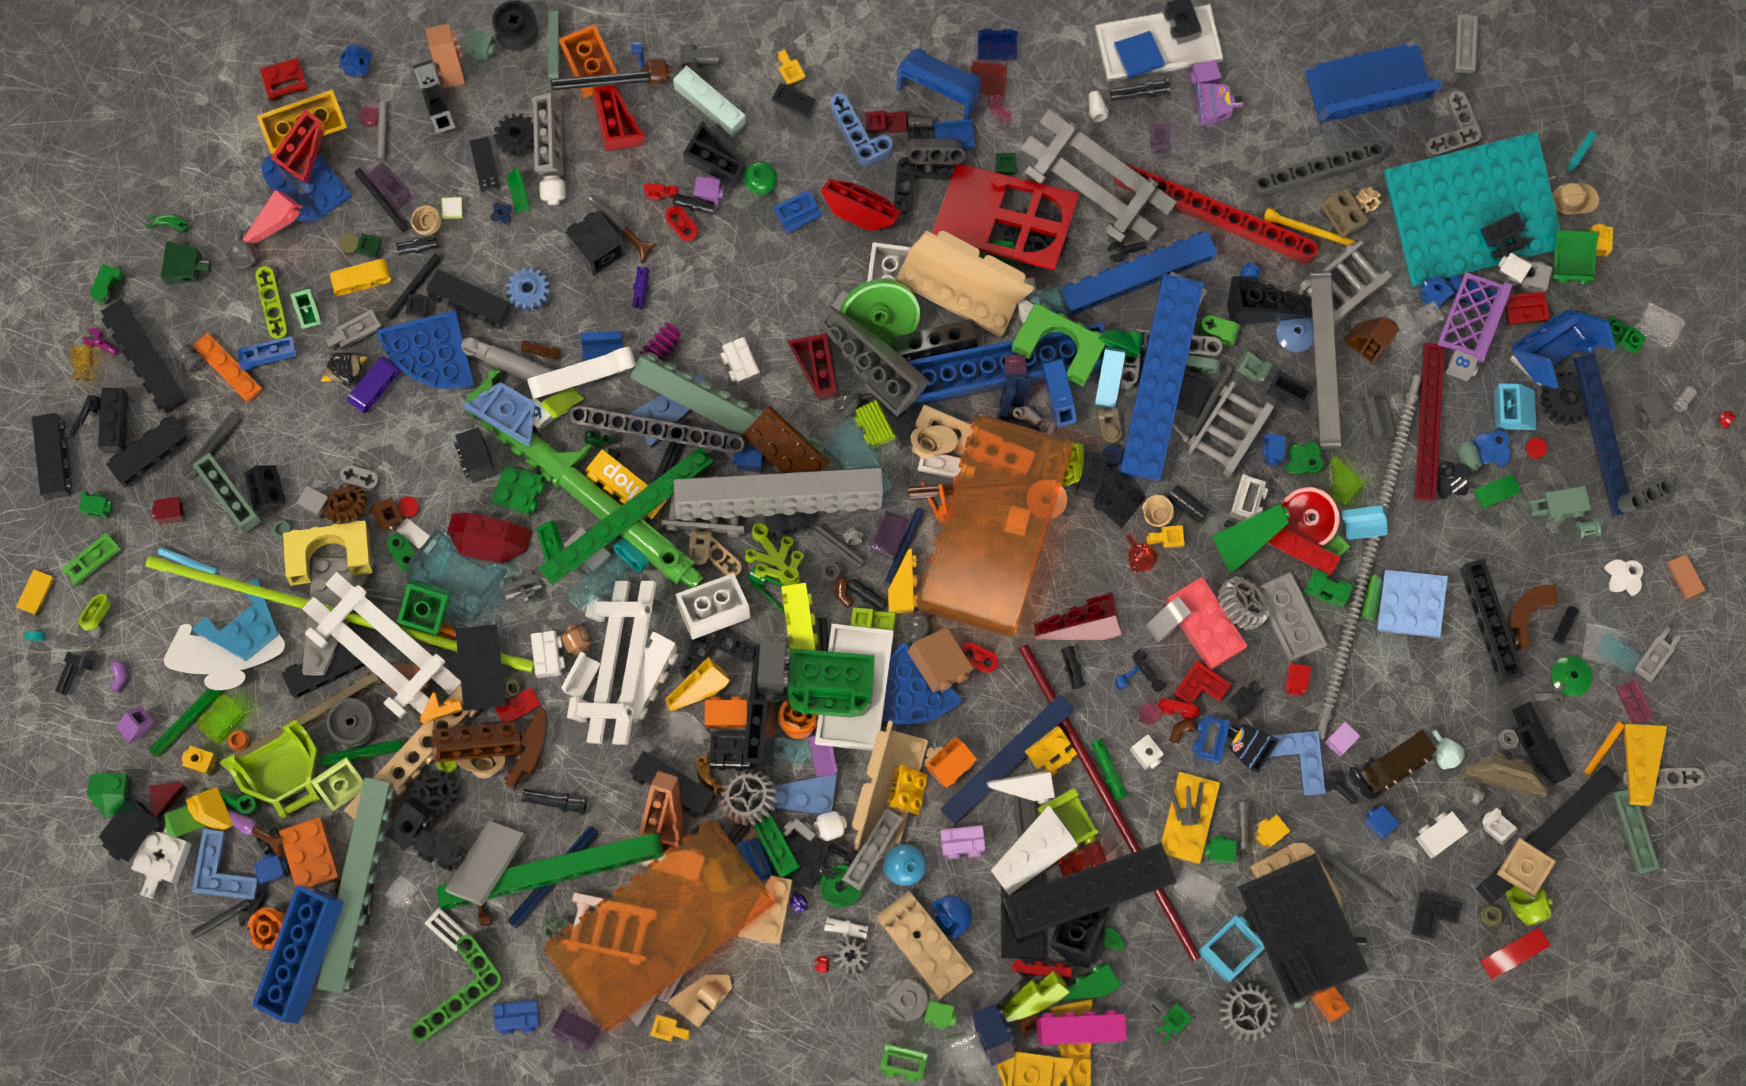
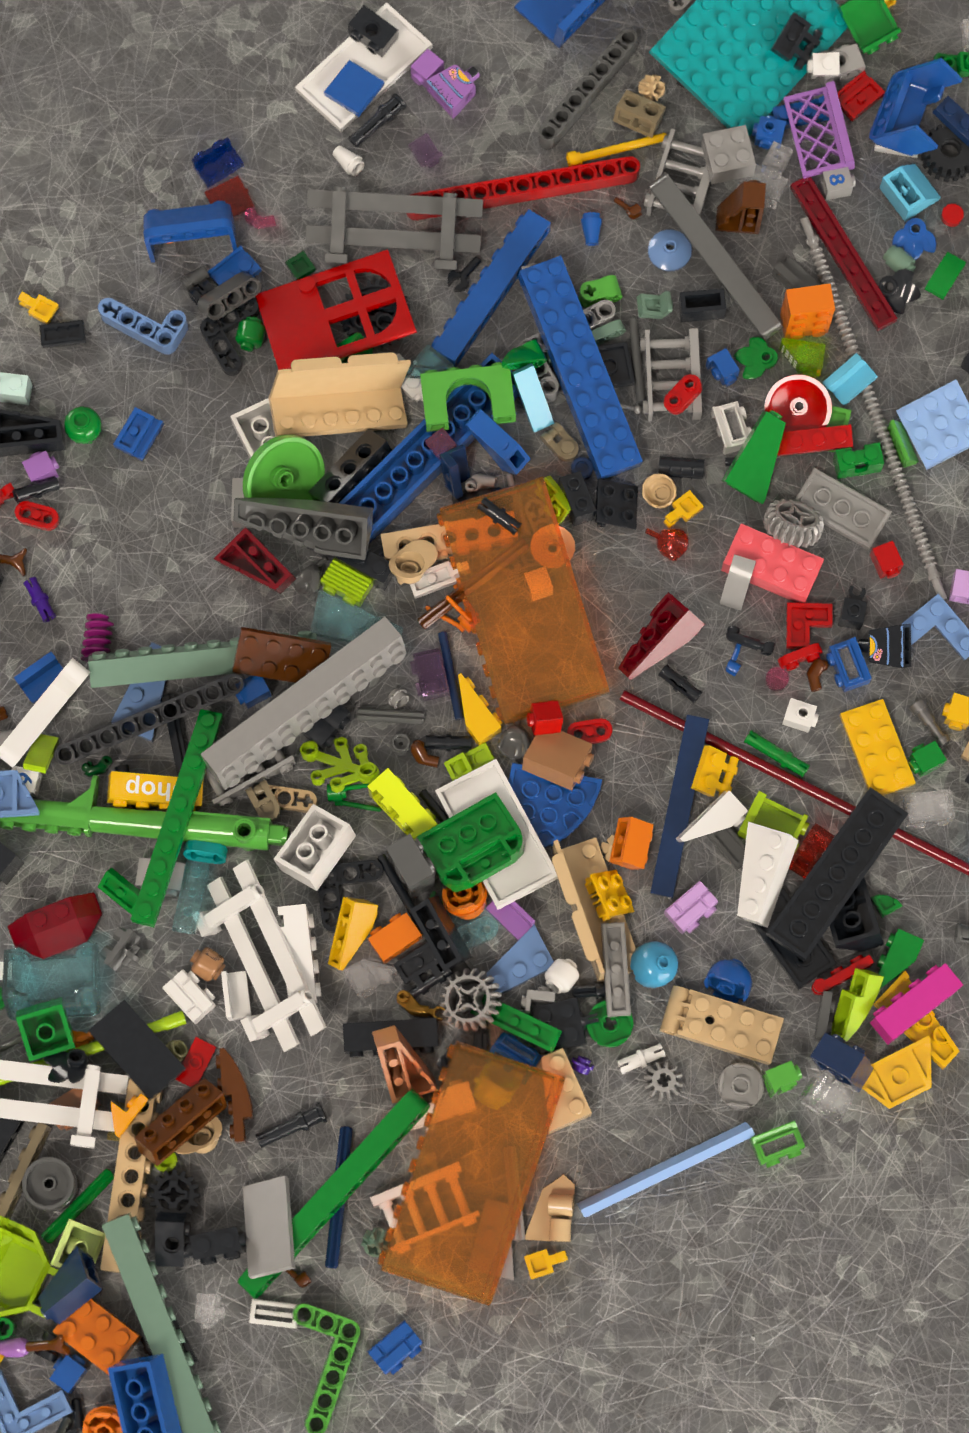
camera: 30 degrees left, 0 degrees up
green plate [490,465,546,517] -> none
clear purple brick [551,1008,602,1053] -> none
white brick [720,337,761,387] -> none
red hinge [814,956,830,973] -> none
red wedge [821,178,901,231] -> none
dark red slope [865,110,908,133] -> none
reddish brown tile [1016,1013,1039,1036] -> none
dark grey plant [1166,779,1203,826] -> none
black wedge [1227,276,1313,324] -> none
none -> dark blue slope [39,1246,102,1324]
none -> black plate [44,1049,89,1084]
none -> green head [235,317,266,352]
none -> black pin [477,497,522,535]
none -> red brick [527,701,563,735]
none -> light blue tile [576,1122,755,1218]
none -> reddish brown hand [613,197,642,220]
none -> red plate [664,374,703,415]
none -> light grey brick [701,125,756,185]
none -> orange brick [780,283,835,340]

